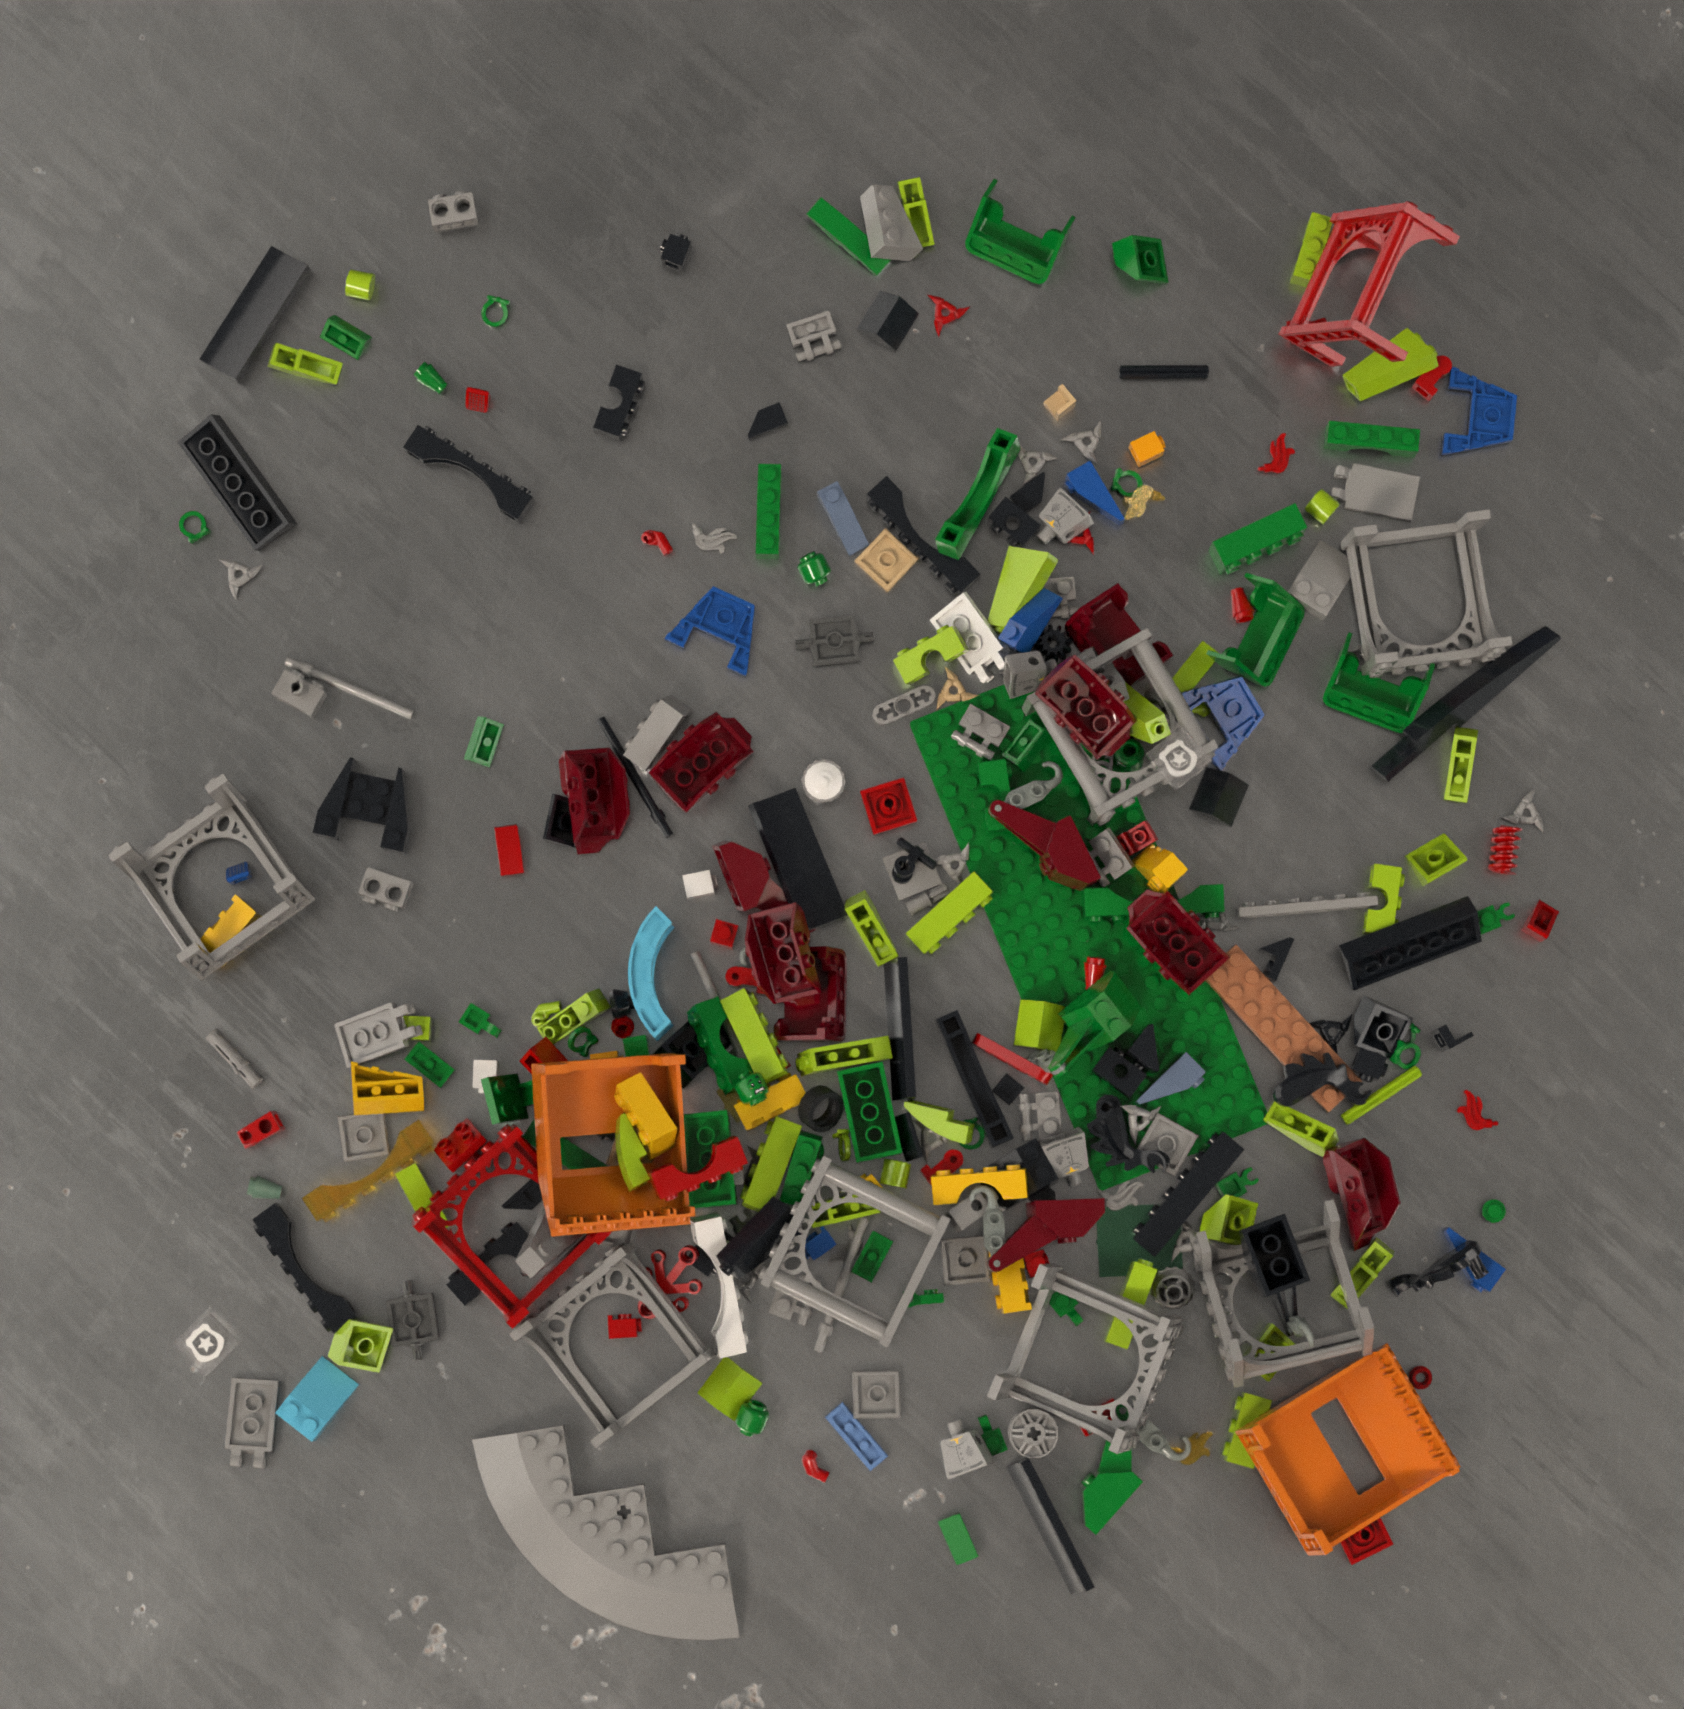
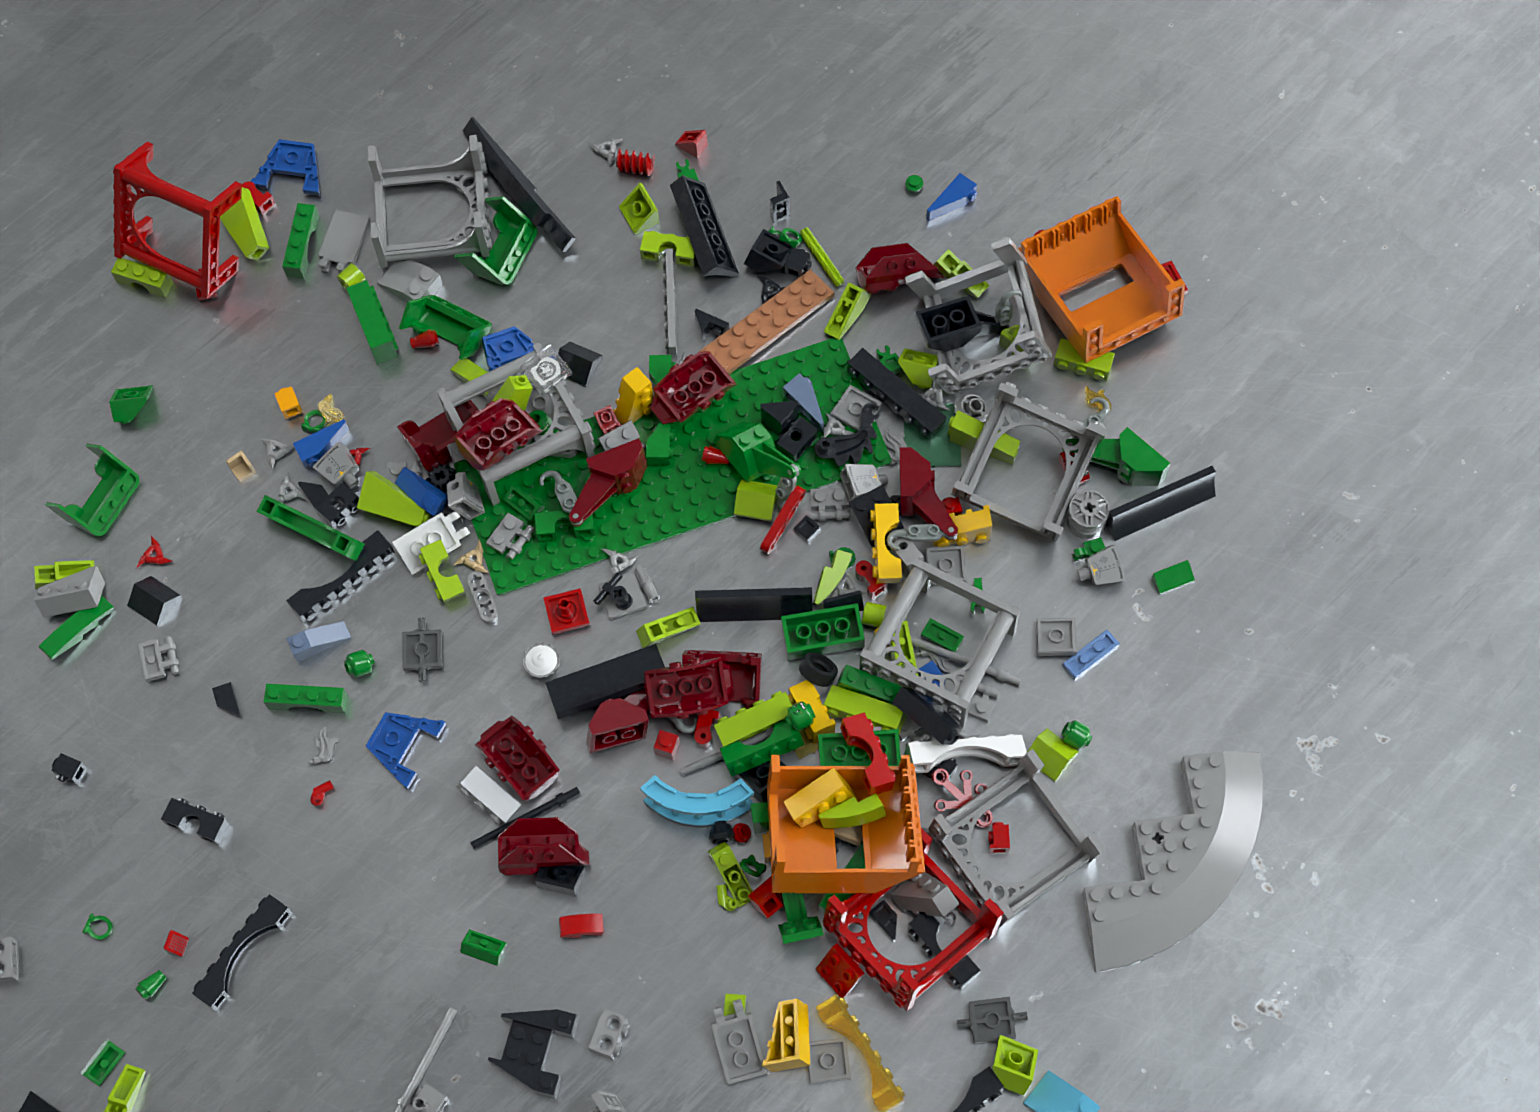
camera: 85 degrees left, 15 degrees down
lime piece [345,269,375,301] -> none
lime slope [395,1163,449,1228] -> none
green plate [404,1041,456,1088] -> none
green plate [459,1003,502,1038] -> none
white brick [473,1060,499,1094] -> none
white brick [682,870,718,900] -> none
lime slope [795,1036,893,1077] -> none
red arm [802,1450,830,1483] -> none
lime piece [832,1129,851,1161] -> none
tan tile [854,528,919,593] -> none
lime brick [905,871,994,954] -> none
black arch [936,1010,1014,1149] -> none
green plate [1049,1291,1084,1326] -> none
black axle [1119,365,1209,379] -> none
red piece [1258,433,1295,474] -> none
black animal [1272,1053,1371,1107] -> none
black animal [1389,1240,1489,1297] -> none
lime slope [1444,726,1478,803] -> none
red piece [1457,1090,1499,1131] -> none

